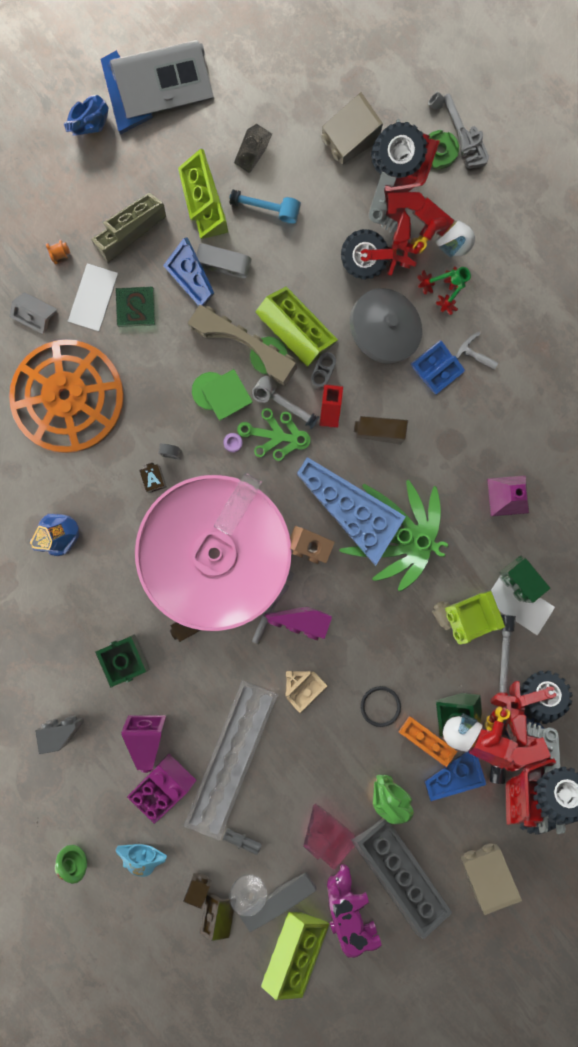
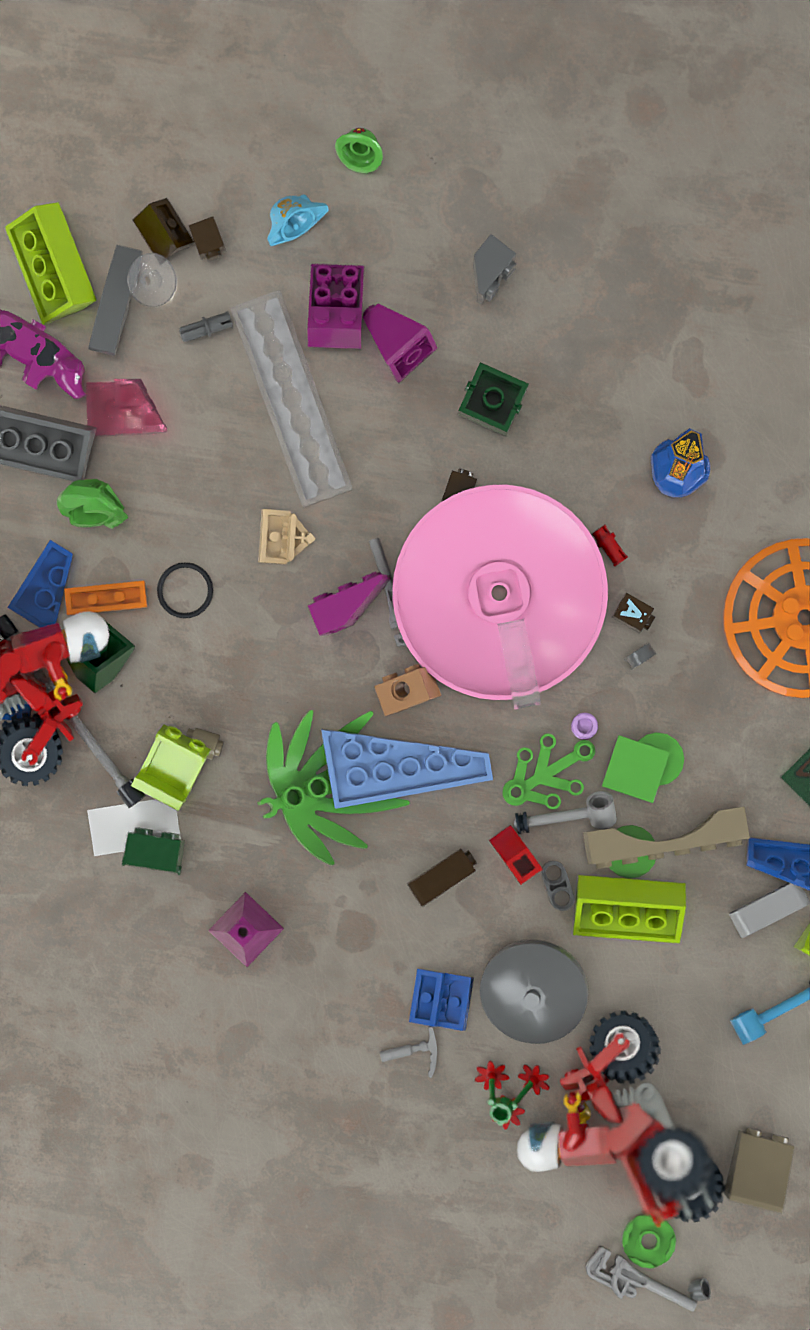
camera: 135 degrees right, 0 degrees up
none -> red pin [591,524,628,567]

